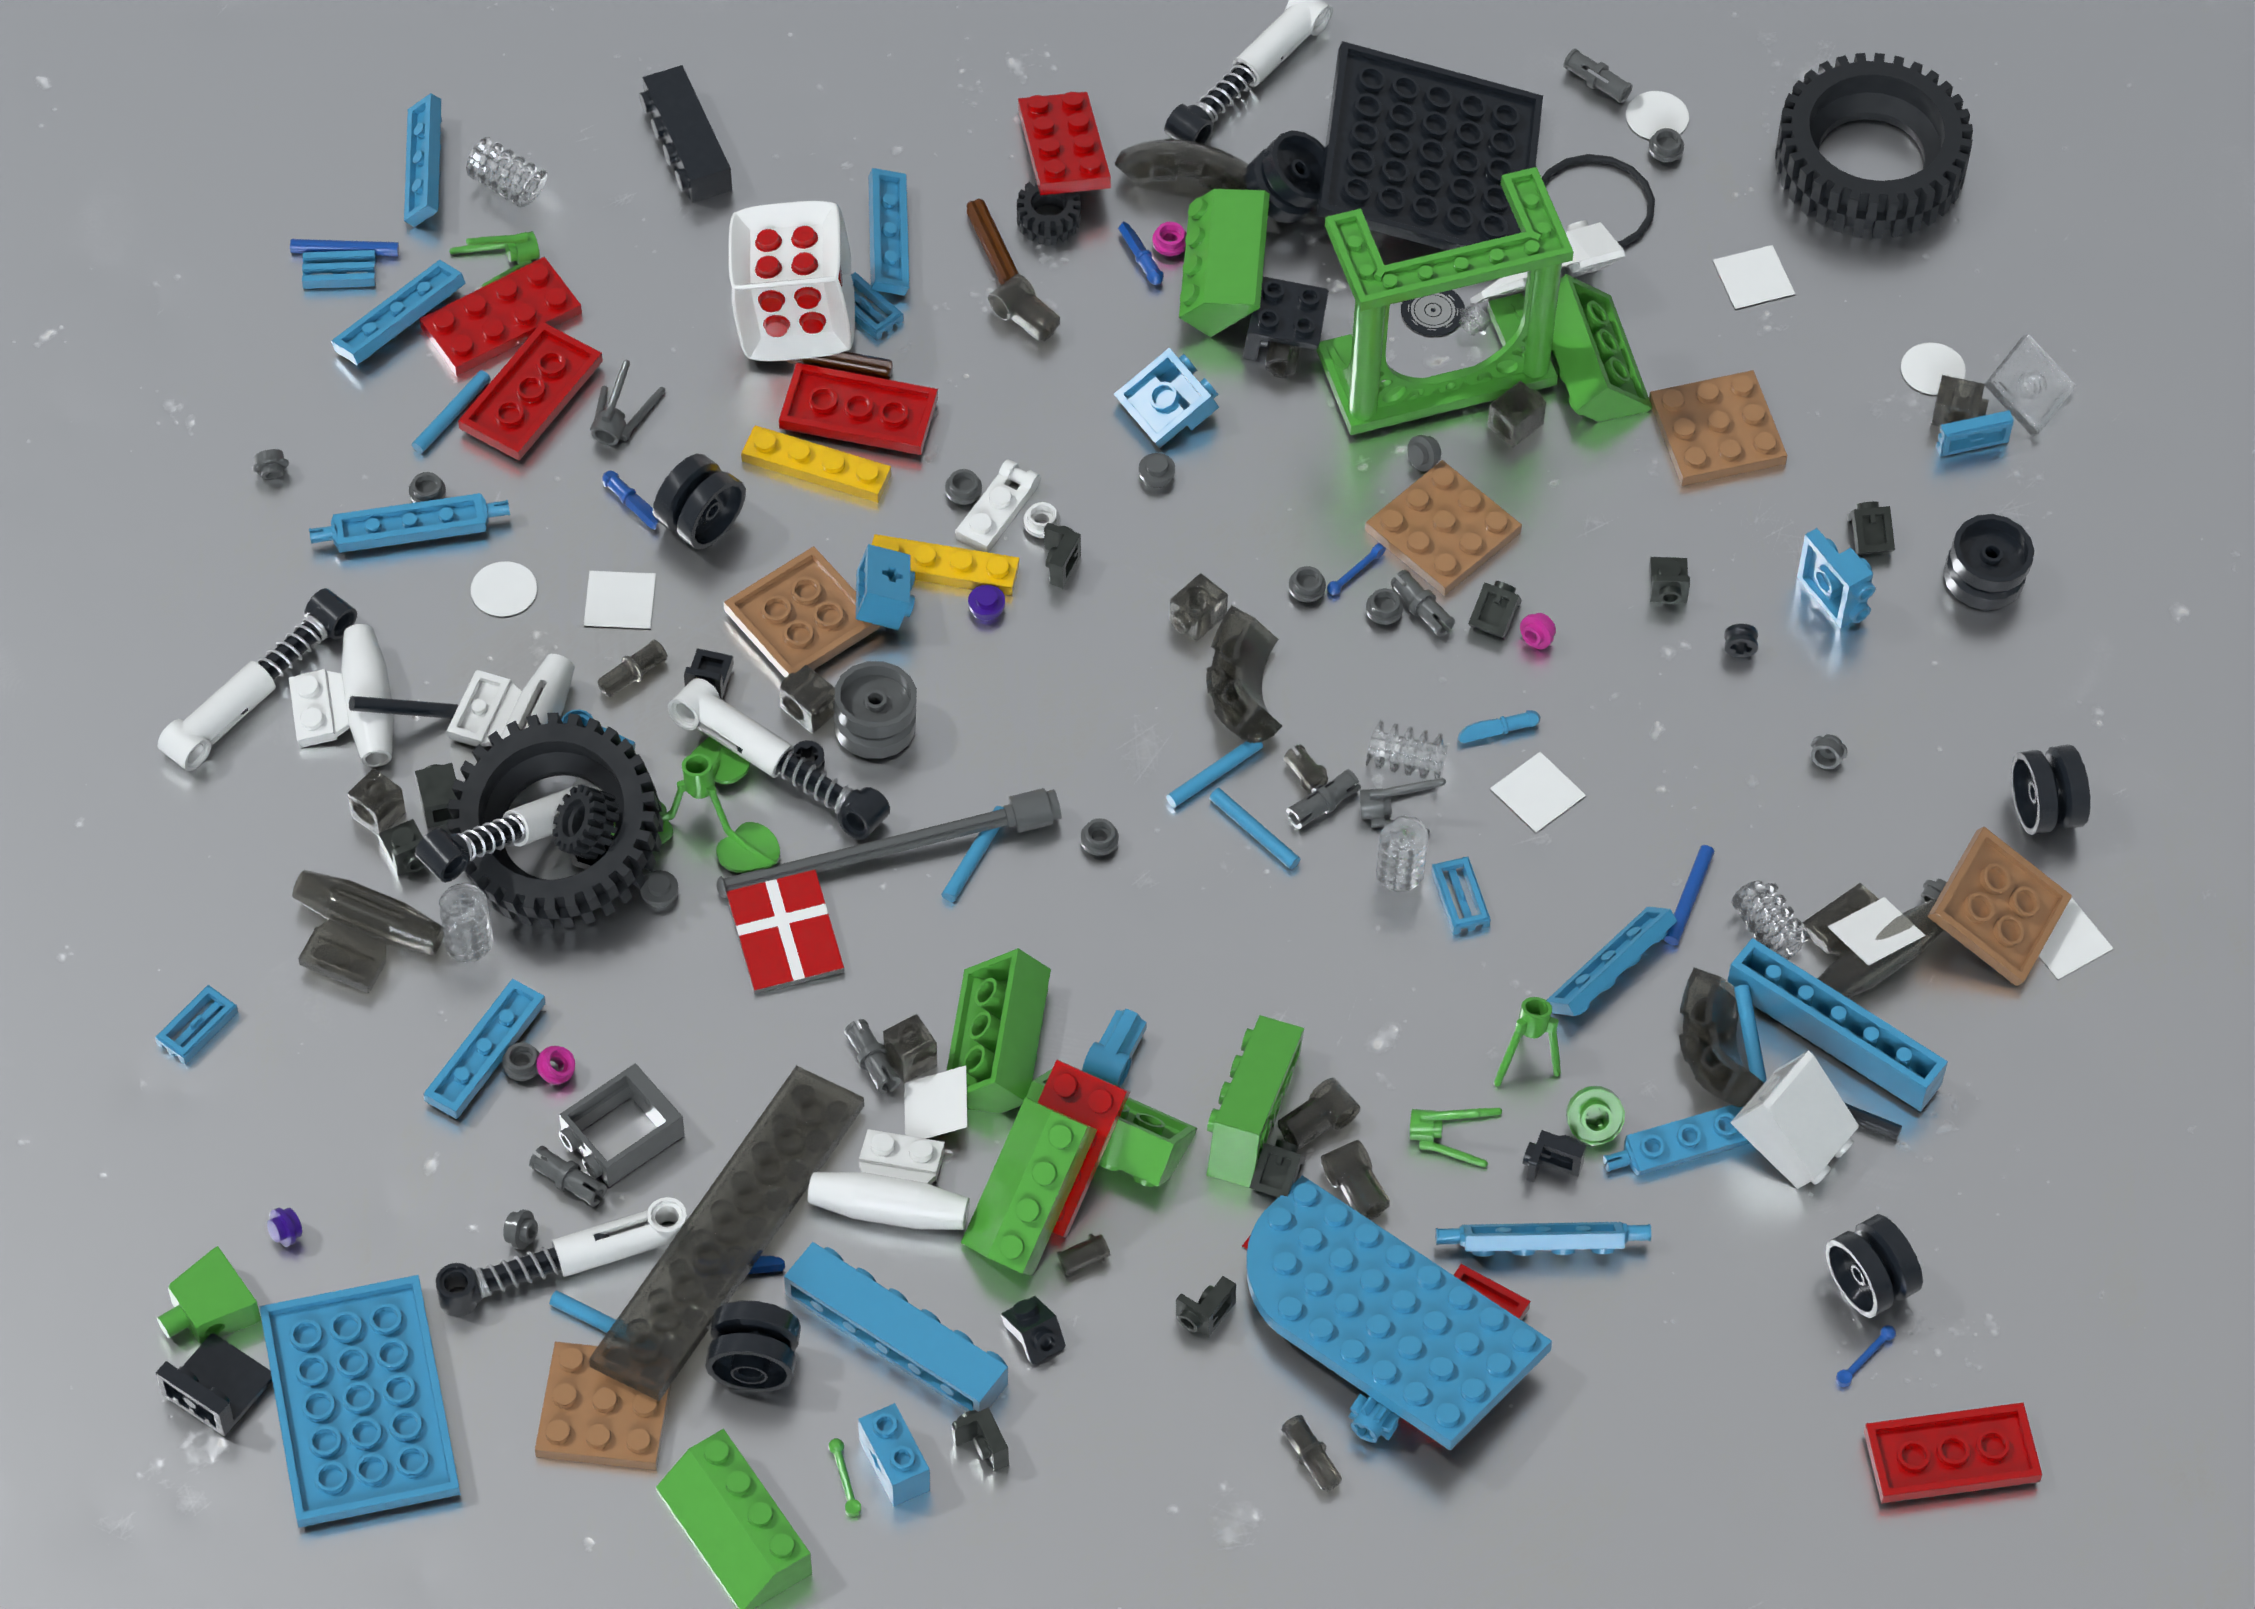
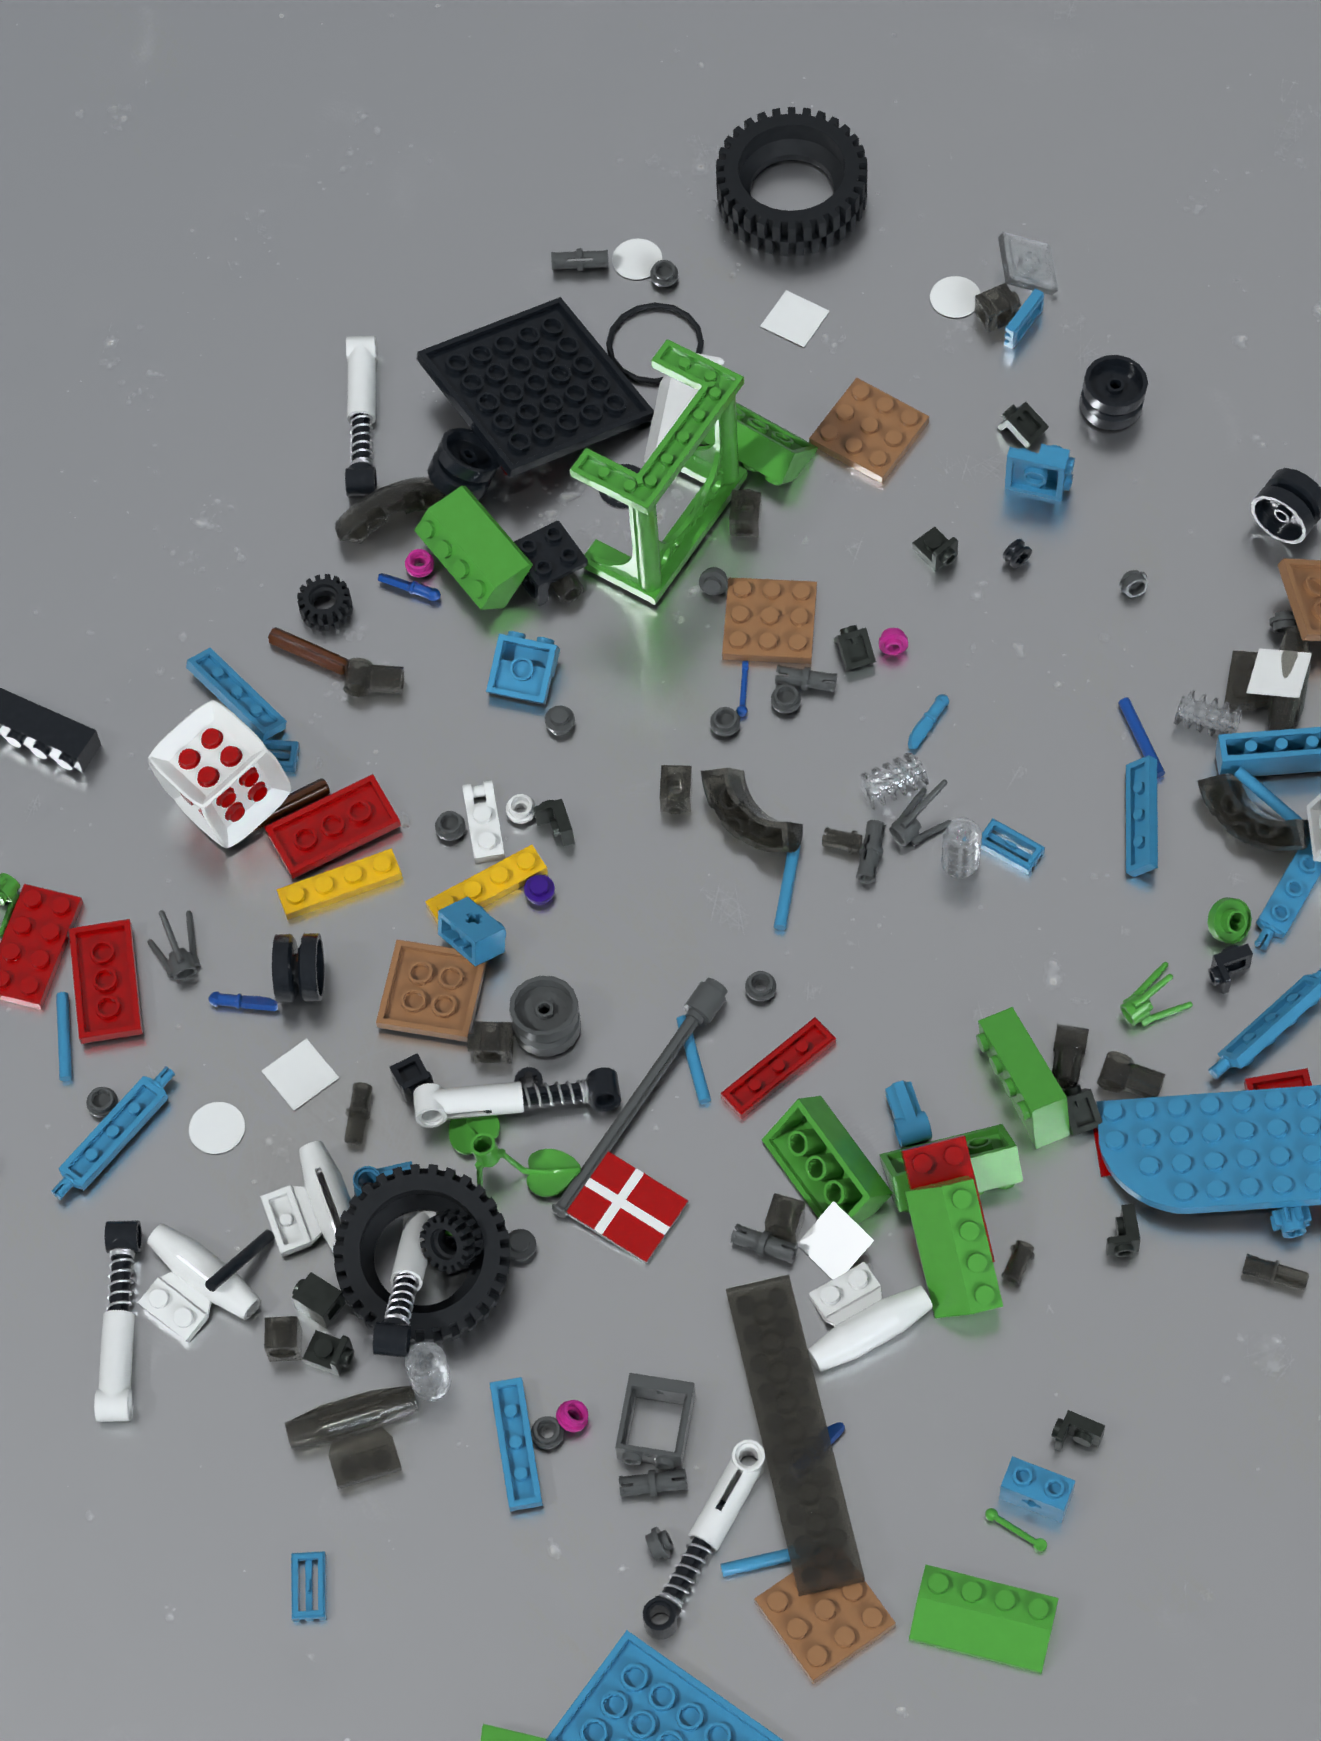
camera: 35 degrees left, 5 degrees up
dark purple plate [267,1208,302,1247] -> none
black wheel [705,1300,801,1392] -> none
dark azure brick [784,1242,1008,1412] -> none
black bracket [1001,1296,1066,1364] -> none
red plate [1018,92,1111,196] -> none
dark azure bar [1209,788,1301,870] -> none
white sticker [1490,752,1586,832] -> none
bright green plant [1494,997,1561,1087] -> none
none -> red tile [721,1017,836,1119]

